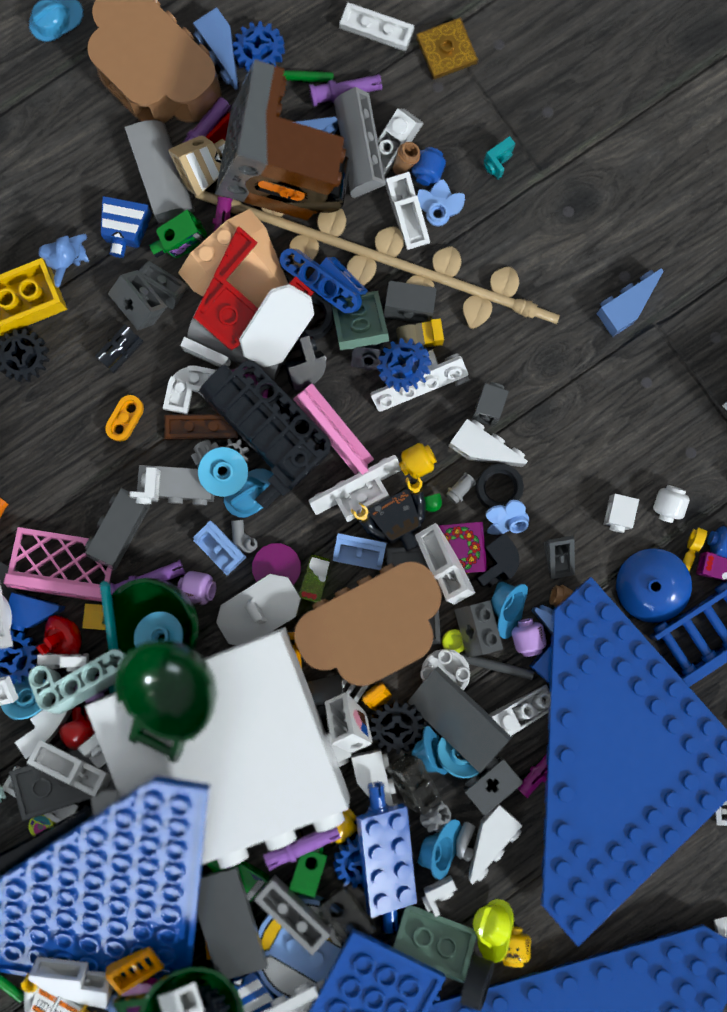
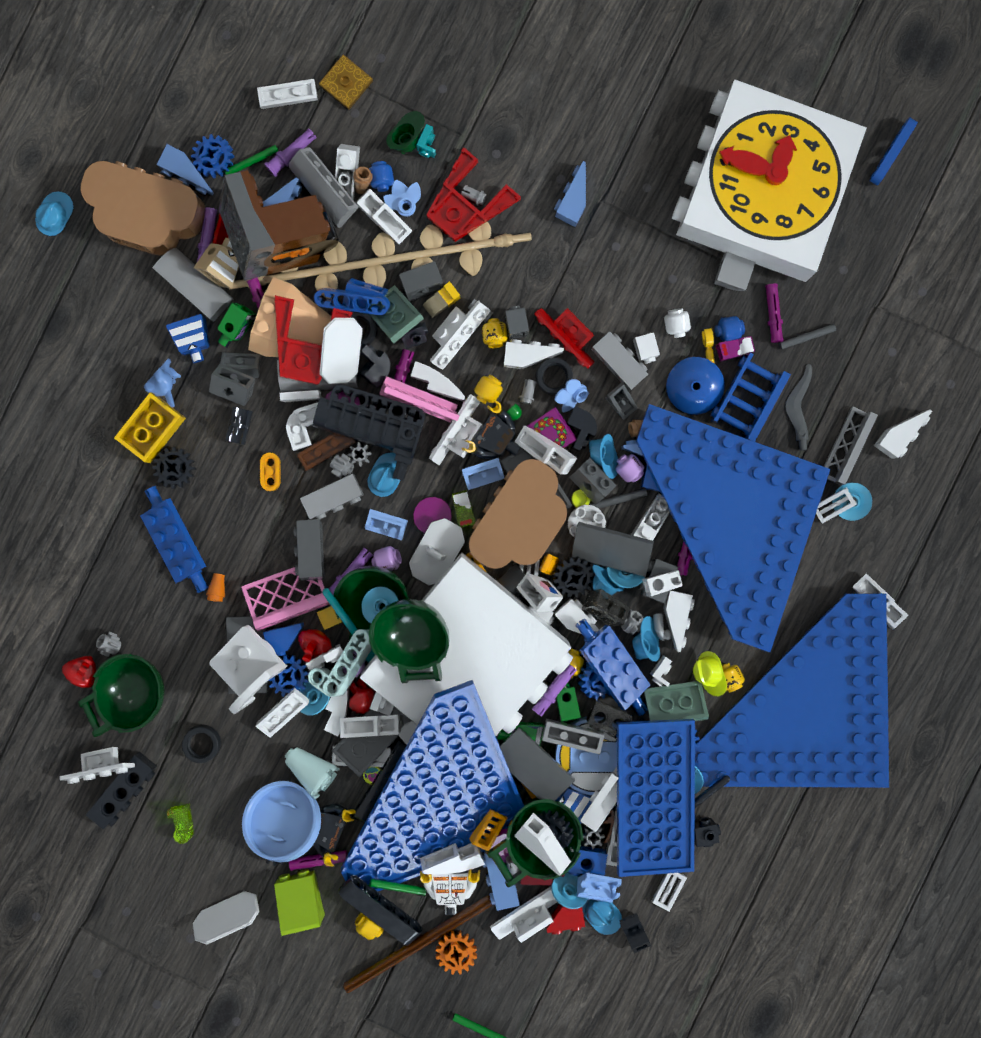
camera: 30 degrees left, 5 degrees up
white bracket [129,467,161,504] -> none
medium azure dish [198,447,248,497] -> none
light grey arm [231,520,258,553] -> none
blue gear [377,338,432,392] -> none
black tyre [460,955,494,1011] -> none
none -> dark green piece [386,111,425,154]
none -> magenta pin [394,349,415,383]
none -> white slope [411,361,465,402]
none -> red wing [426,148,521,242]
none -> light grey pin [461,185,487,205]
none -> yellow head [482,318,508,348]
none -> red bracket [534,308,595,368]
none -> light grey brick [591,332,648,391]
none -> white leg [642,570,683,596]

